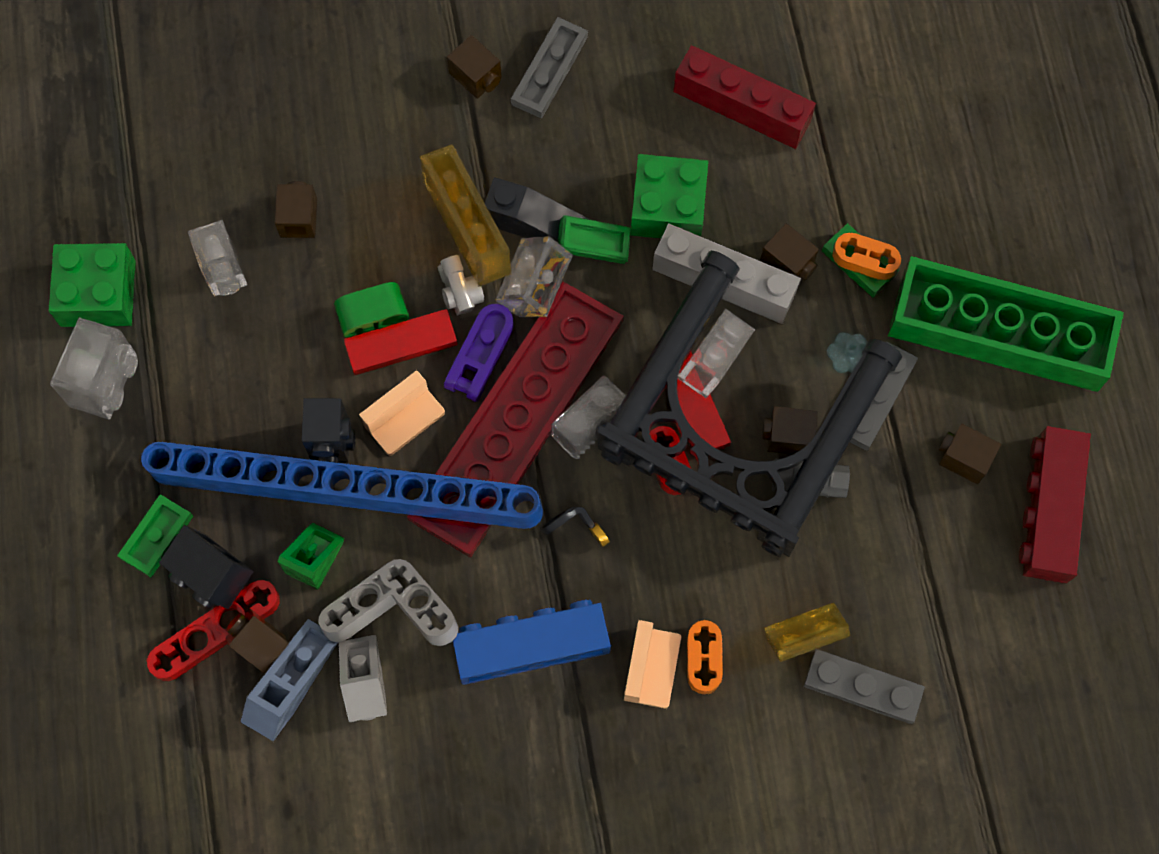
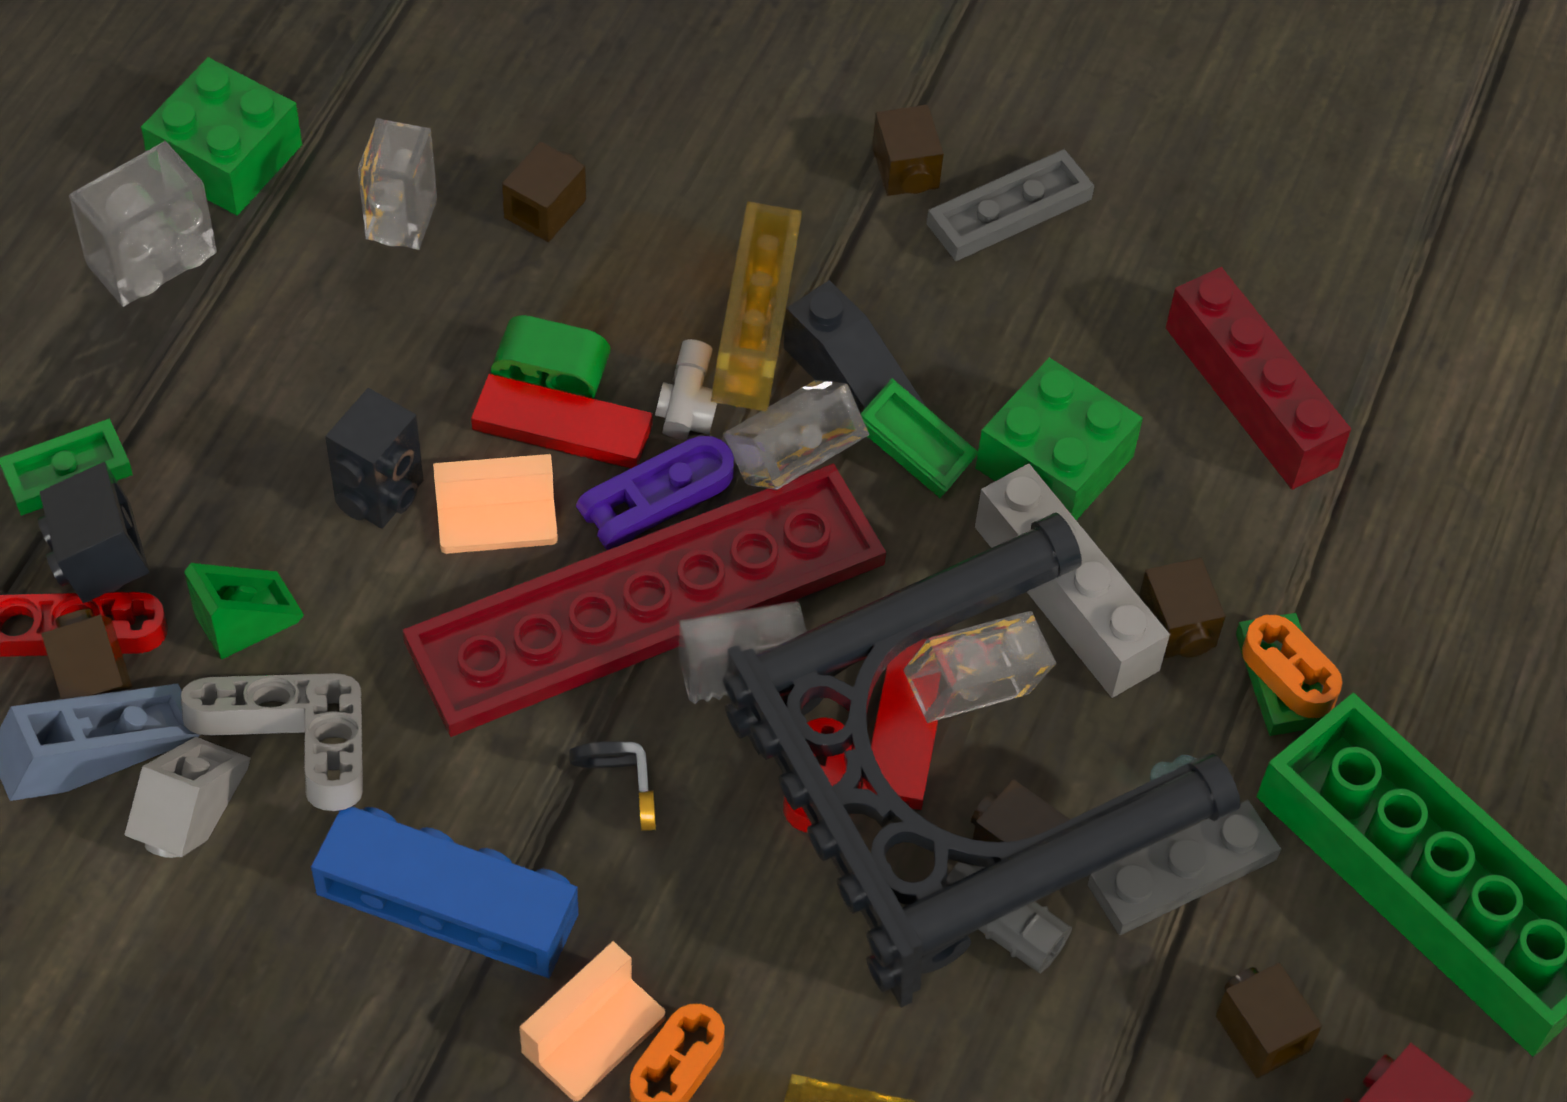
camera: 30 degrees right, 15 degrees down
blue beam [141,442,543,529] -> none

